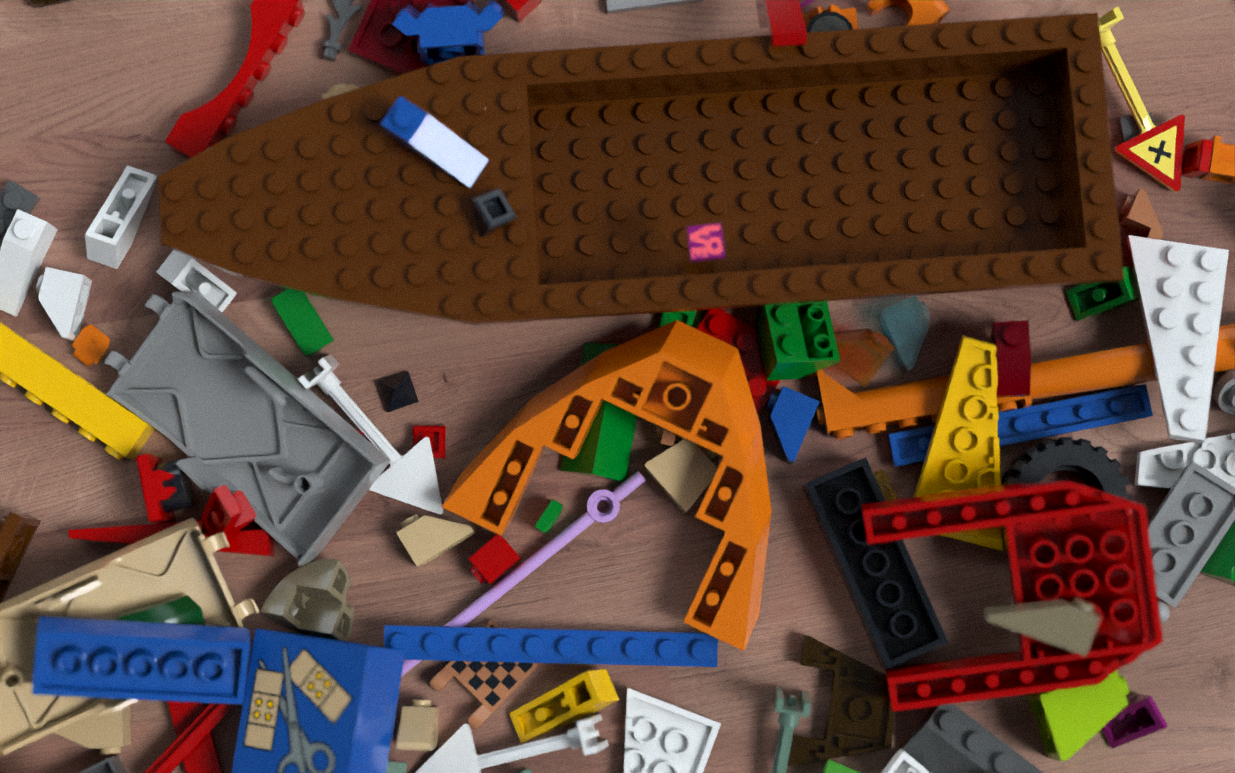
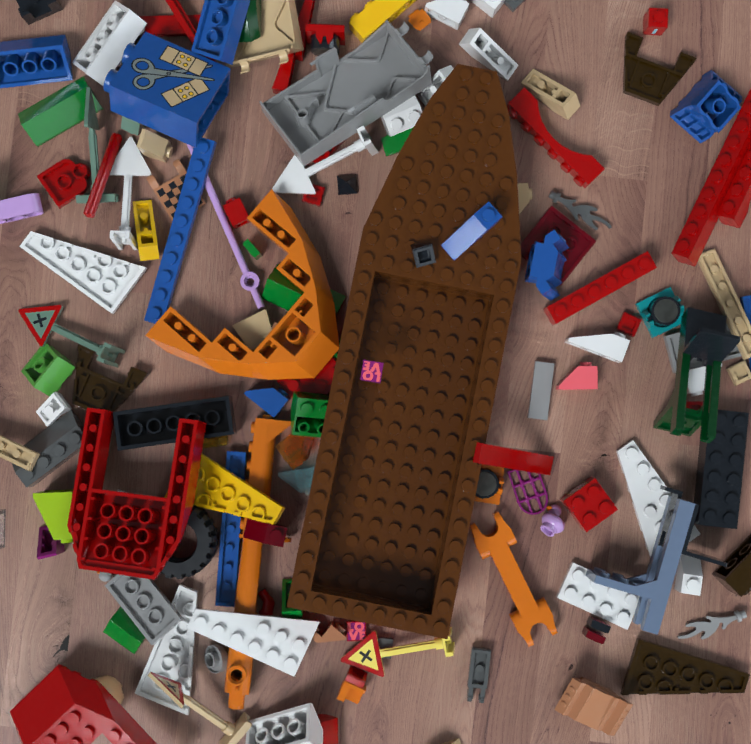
camera: 100 degrees right, 5 degrees up
red slope [200,484,257,540] -> none
dark tan brick [261,559,354,642] -> none
tan slope [396,514,476,568] -> none
dark tan slope [983,598,1101,656] -> none
none -> red arm [258,588,275,616]
none -> tile [347,620,366,641]
none -> white slope [381,95,422,137]
none -> tan slope [521,69,580,120]

